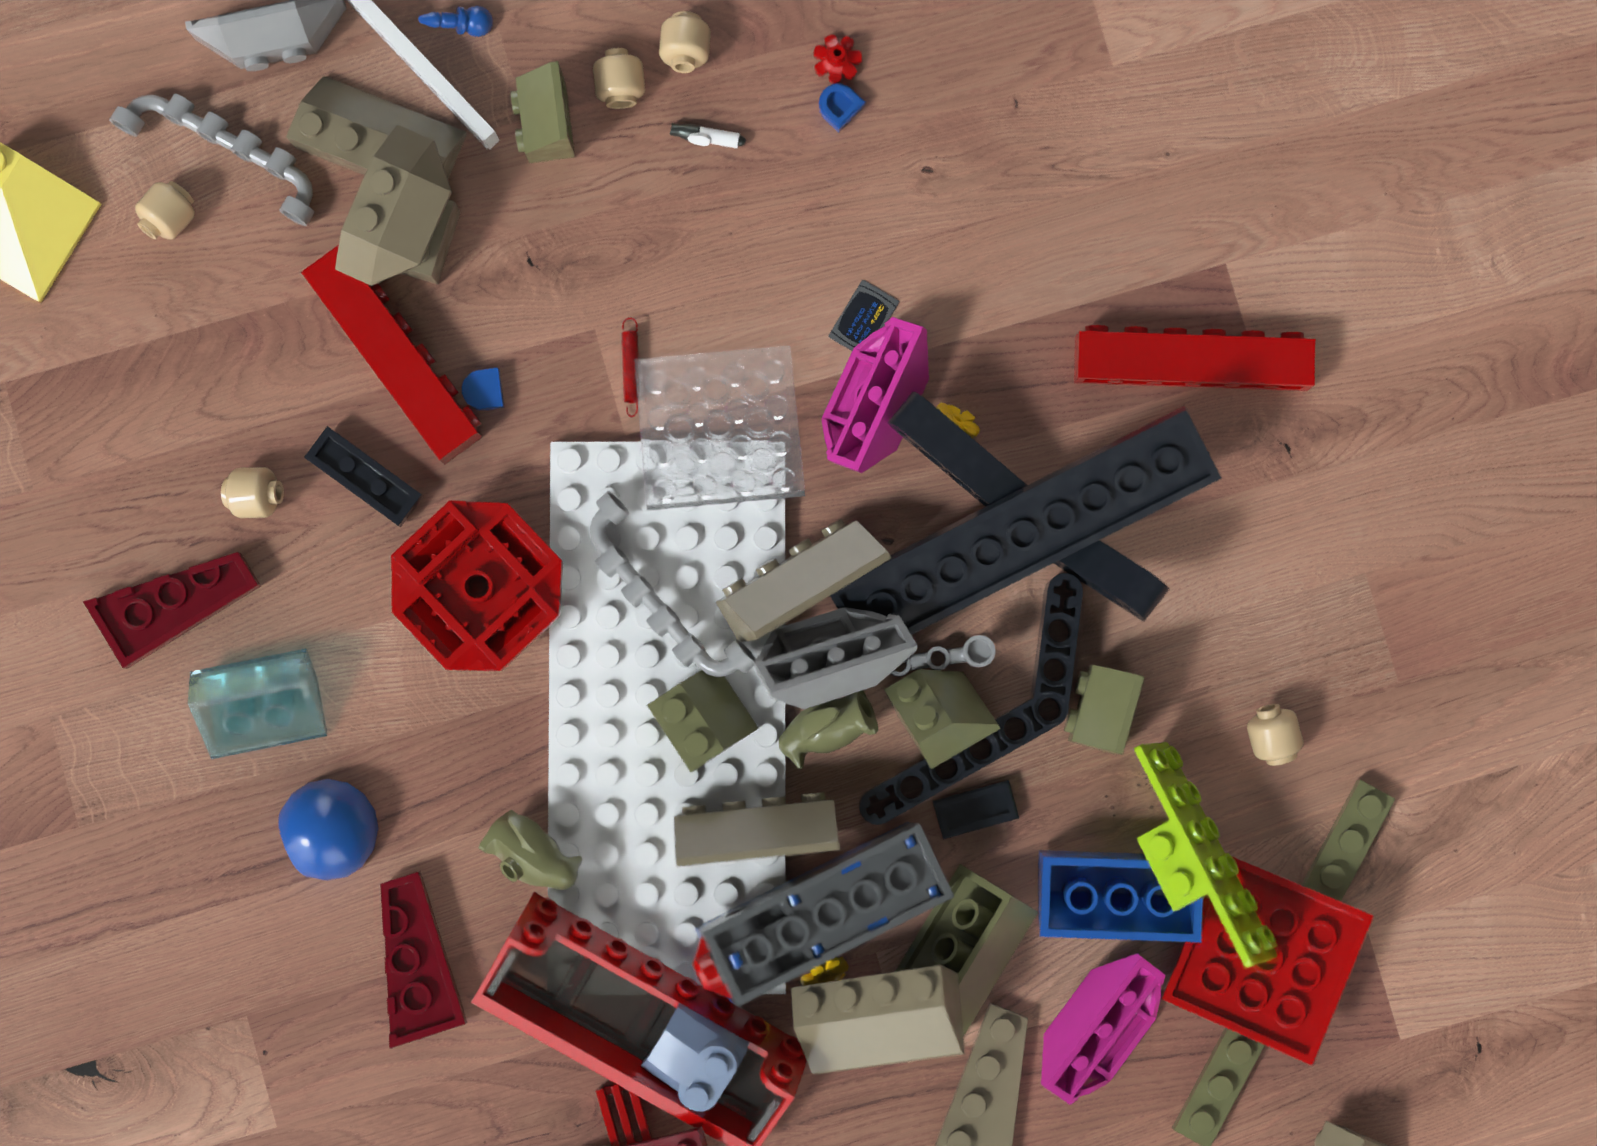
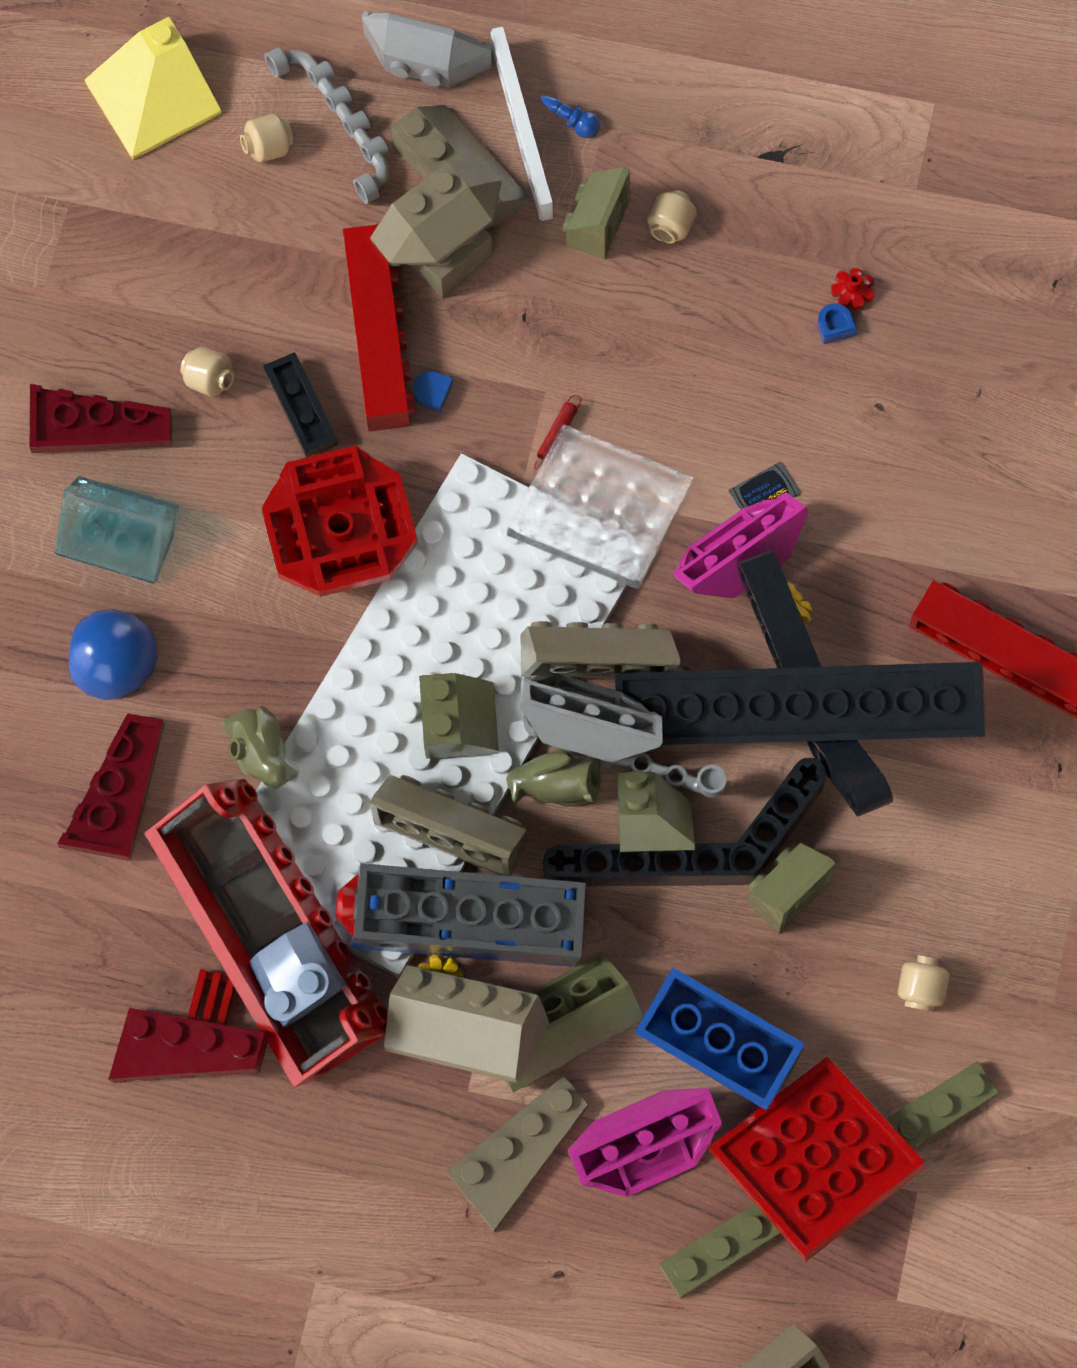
camera: 30 degrees right, 15 degrees down
light grey bar [590,491,756,677] -> none
tan head [659,11,711,73] -> none
white piece [670,123,746,148] -> none
black tile [932,780,1019,839] -> none
lime bracket [1134,742,1278,968] -> none

